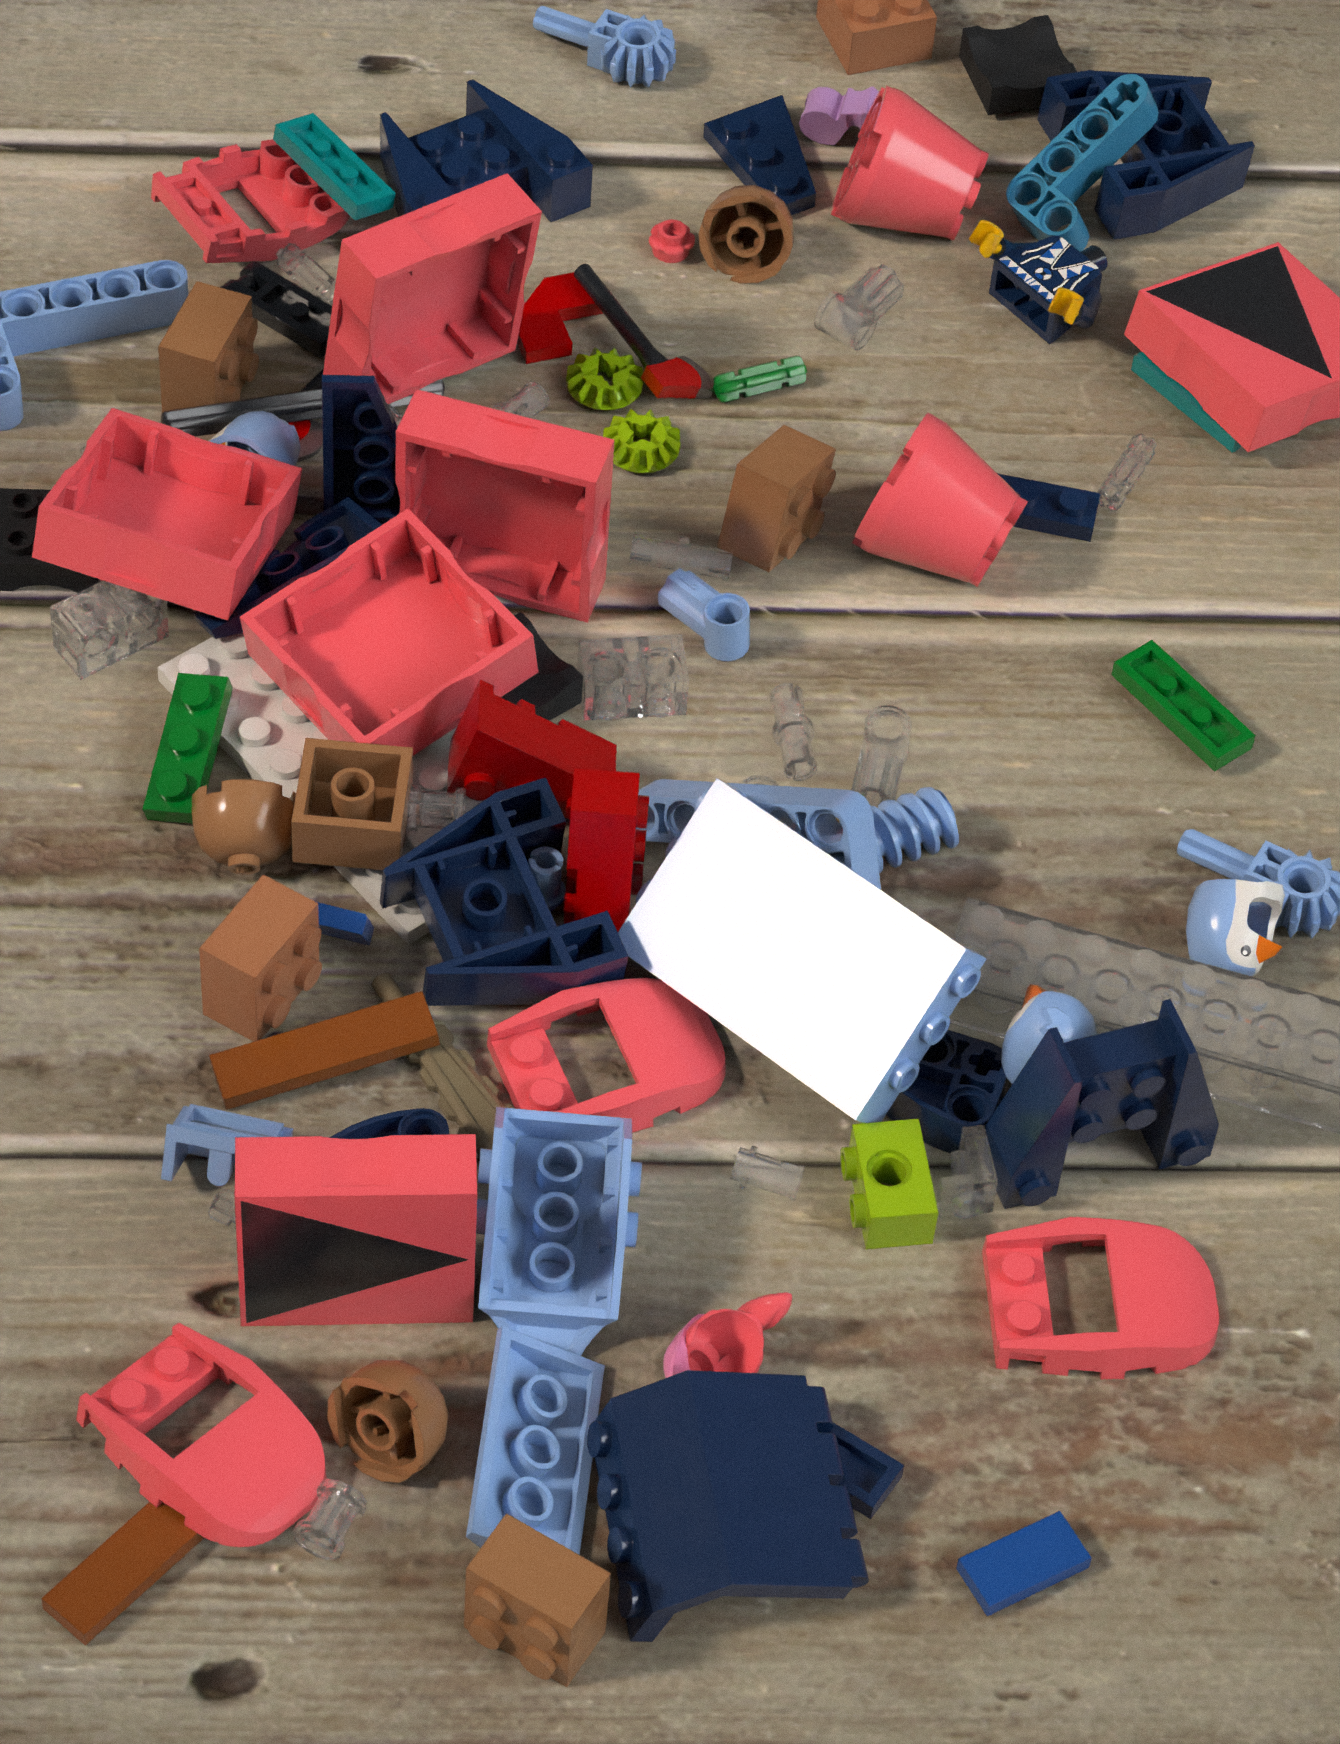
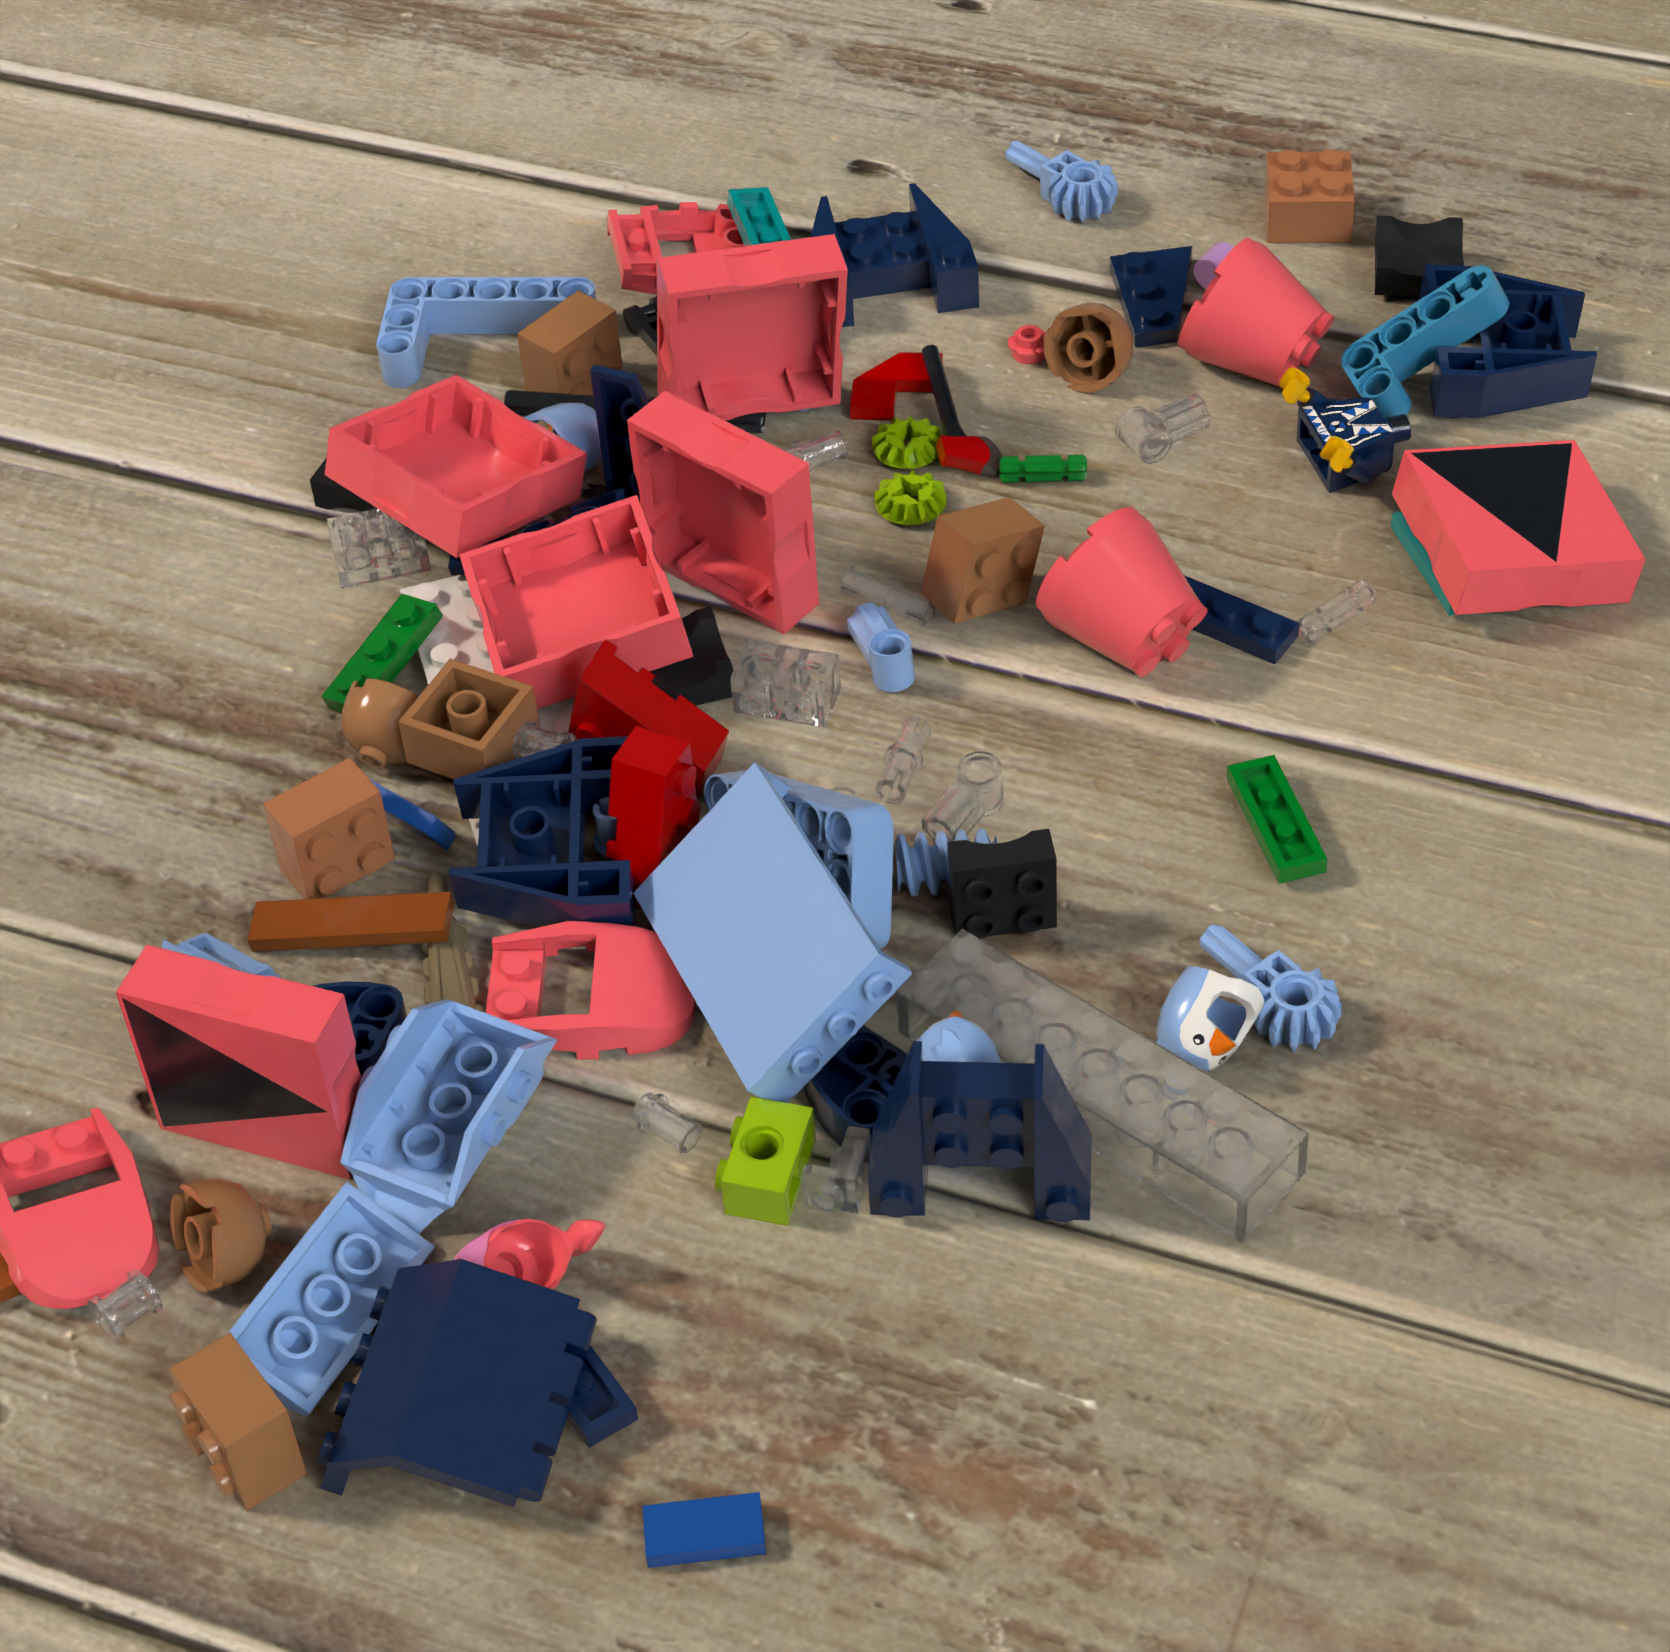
camera: 30 degrees right, 5 degrees down
coral slope [982,1217,1219,1379] -> none
none -> black brick [947,829,1057,941]

